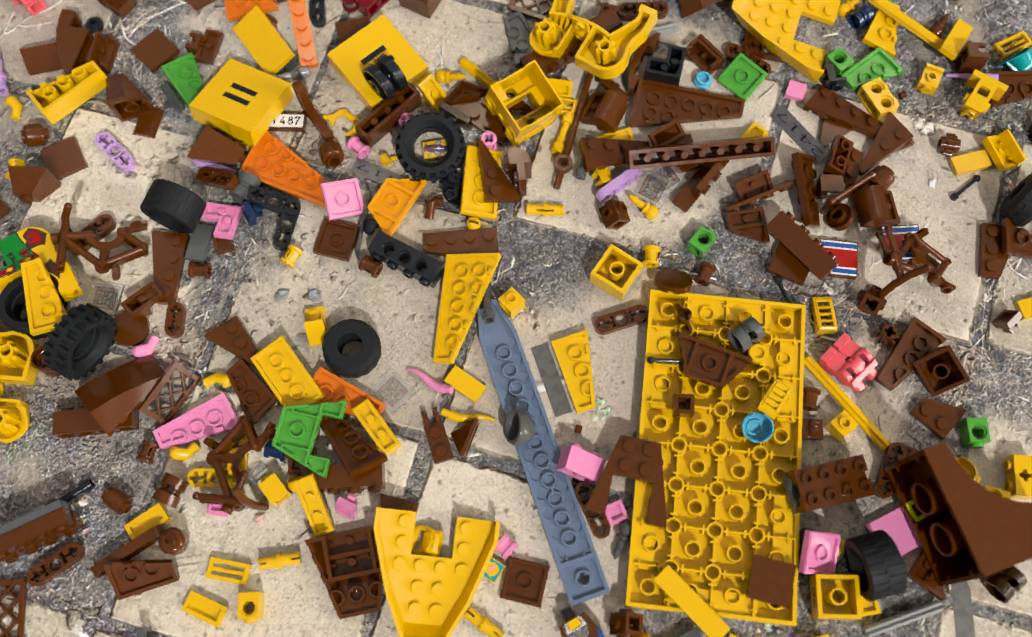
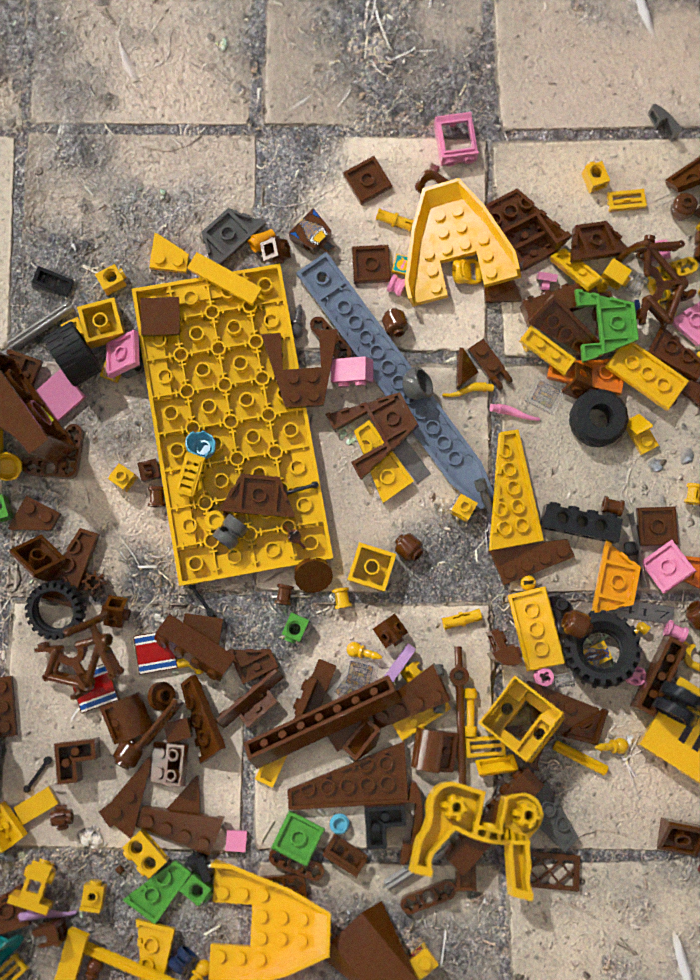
camera: 155 degrees right, 10 degrees up
yellow tile [181,590,229,628] -> none
yellow pin [258,551,301,571] -> none
yellow slope [415,73,447,113] -> none
reddish brown arm [424,196,444,220] -> none
dark brown plate [439,101,472,132] -> none
yellow tile [444,365,487,404] -> none
reddish brown wing [476,141,521,203] -> none
reddish brown beam [594,305,648,335] -> none
reddish brown pin [597,78,631,102] -> none
bright pink tile [605,499,629,527] -> none
reddish brown plate [672,393,695,418] -> none
flat silver sticker [770,104,829,165] -> none
reddish brown piece [781,454,875,515] -> none
yellow axle [804,355,891,451] -> none
yellow slope [811,297,838,335] -> none
coral hips [819,333,878,393] -> none
none -> black tyre [25,580,87,640]
none -> reddish brown brick [54,737,101,785]
none -> reddish brown wing [325,392,419,480]
none -> reddish brown head [382,308,409,337]
none -> reddish brown head [395,533,424,562]
none -> reddish brown head [561,610,593,639]
none -> reddish brown bracket [562,362,592,399]
none -> reddish brown wing [570,221,631,264]

